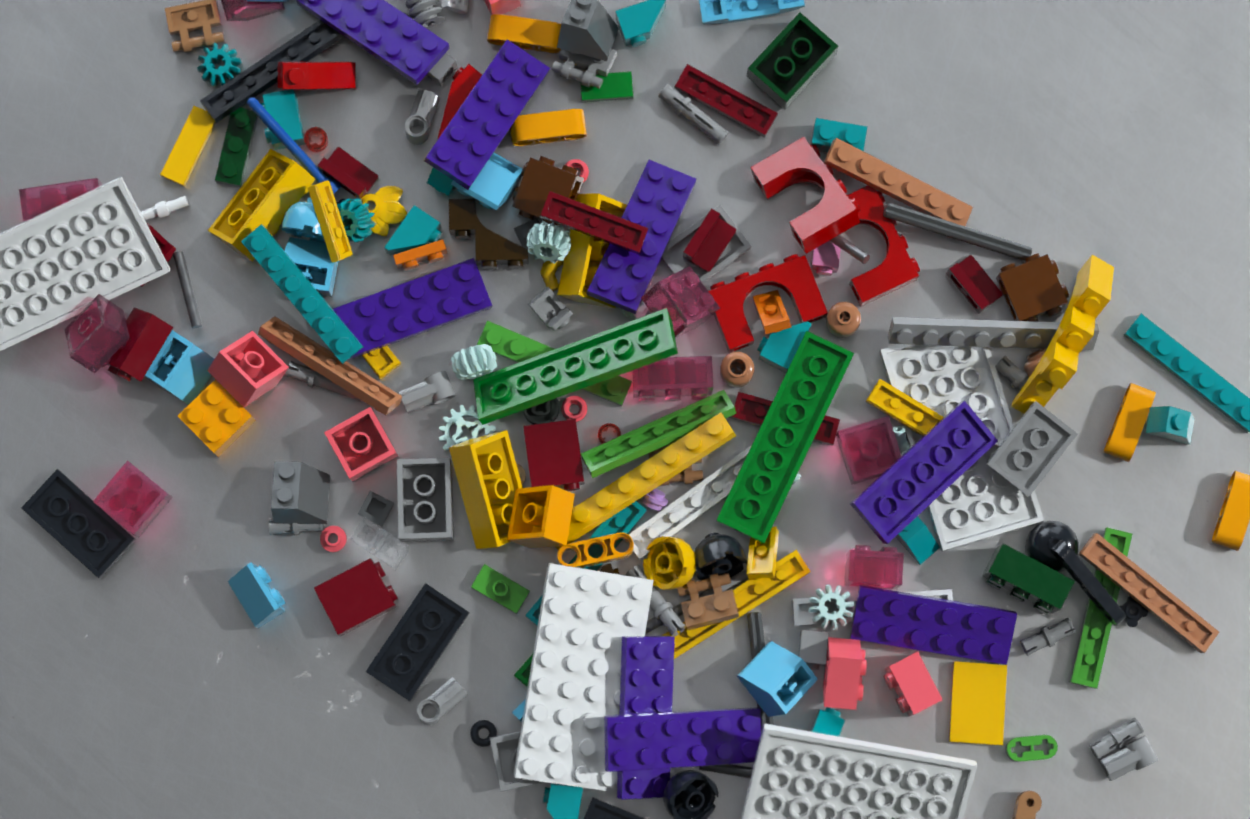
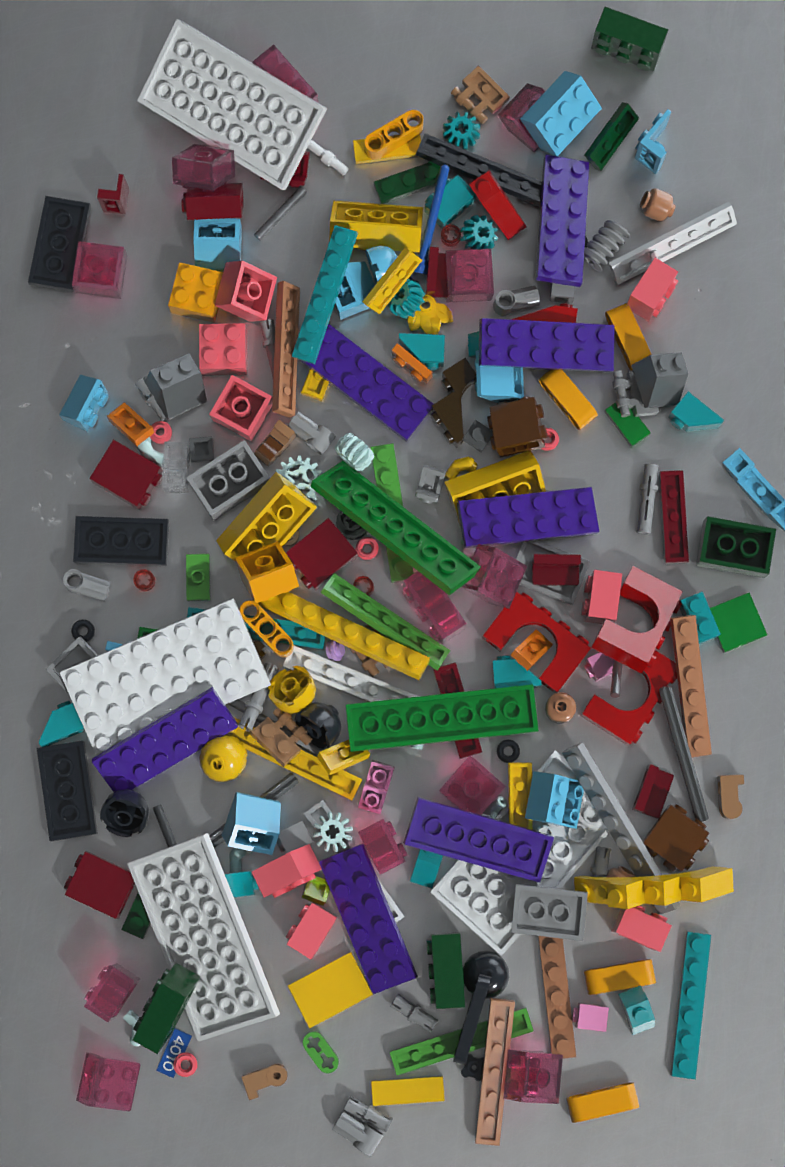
camera: 60 degrees right, 0 degrees up
light aqua gear [526,221,571,264] -> none
dark red plate [540,191,649,254] -> none
dark purple plate [604,707,761,772] -> none
nougat head [720,352,754,388] -> none
none -> dark red panel [97,174,129,215]
none -> orange plate [107,402,155,446]
none -> clear red bush [133,569,155,591]
none -> light aqua arm [137,437,166,465]
none -> coral brick [199,323,247,376]
none -> yellow cylinder [199,735,247,782]
none -> light aqua arm [229,848,253,873]
none -> medium nougat leg [254,420,296,467]
none -> lime plate [301,876,330,906]
none -> bright pink slope [358,760,395,814]
none -> light orange beam [365,110,424,160]
none -> yellow tile [371,1076,445,1106]
none -> clear pink brick [444,249,494,302]
none -> teal gear [459,215,499,254]
none -> black plate [496,739,520,763]
none -> clear pink brick [503,1049,563,1104]
none -> medium azure slope [525,771,584,829]
none -> nougat plate [538,936,576,1060]
none -> bright pink brick [572,1003,609,1032]
none -> coral brick [581,570,622,624]
none -> coral brick [611,906,672,952]
none -> green tile [710,592,768,653]
none -> medium nougat leg [717,775,744,819]

